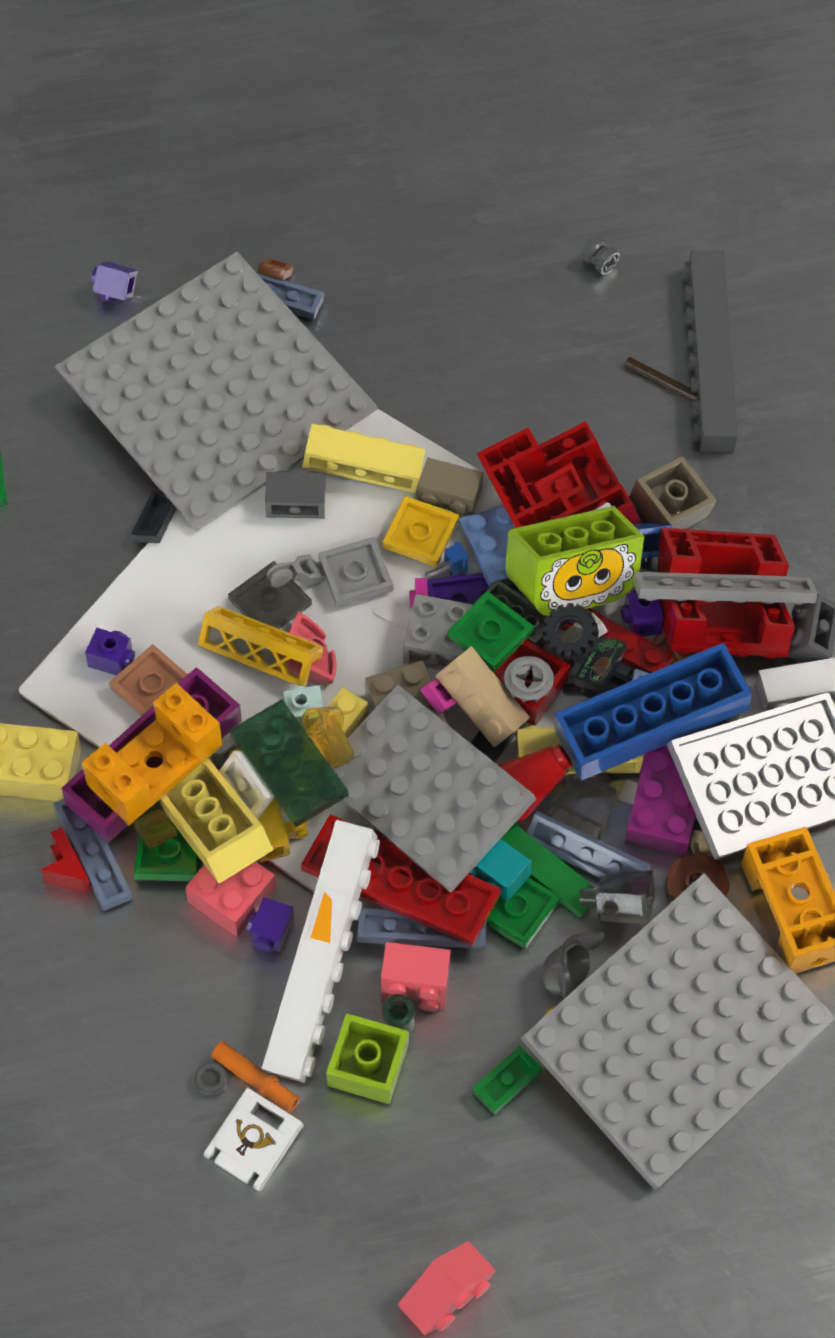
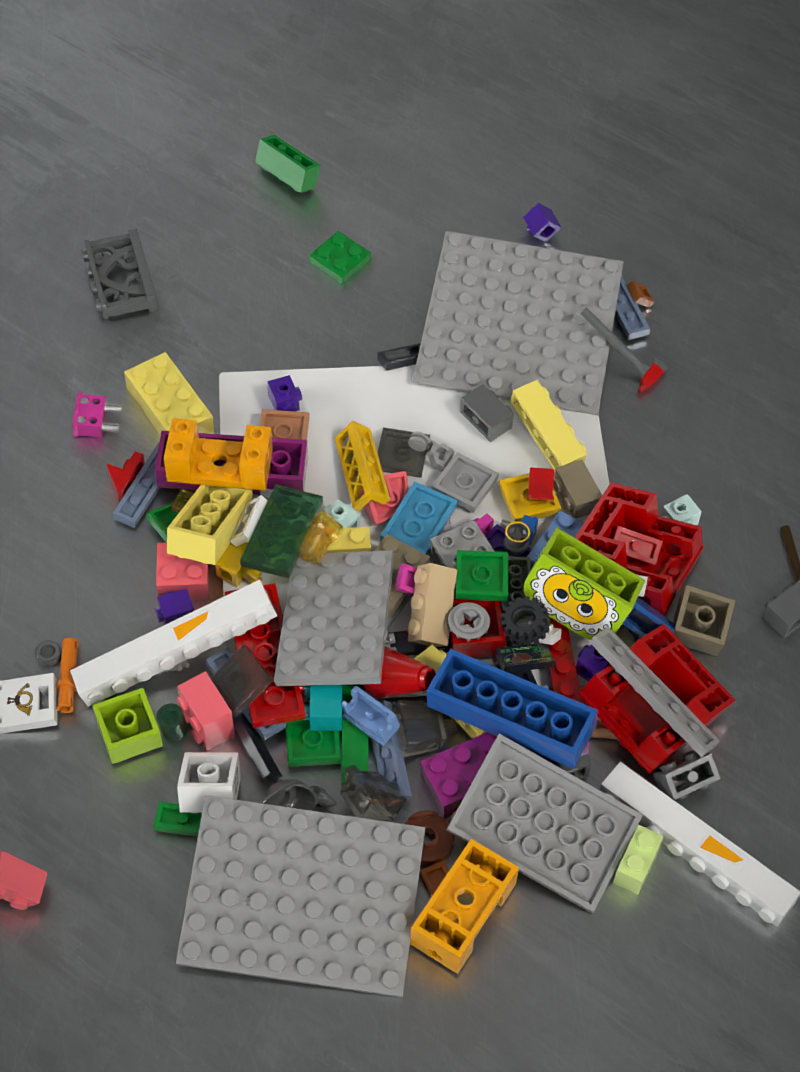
camera: 50 degrees right, 5 degrees down
none -> white brick [177,752,241,813]
none -> clear smoke plate [211,644,273,718]
none -> black tile [232,709,283,783]
none -> medium blue hinge [342,686,400,746]
none -> dark azure plate [380,481,458,555]
none -> orange tile [419,860,449,898]
none -> dark grey wheel [503,521,530,556]
none -> red bracket [528,467,554,502]
none -> dark grey piece [580,307,668,393]
none -> light aqua brick [661,494,702,525]

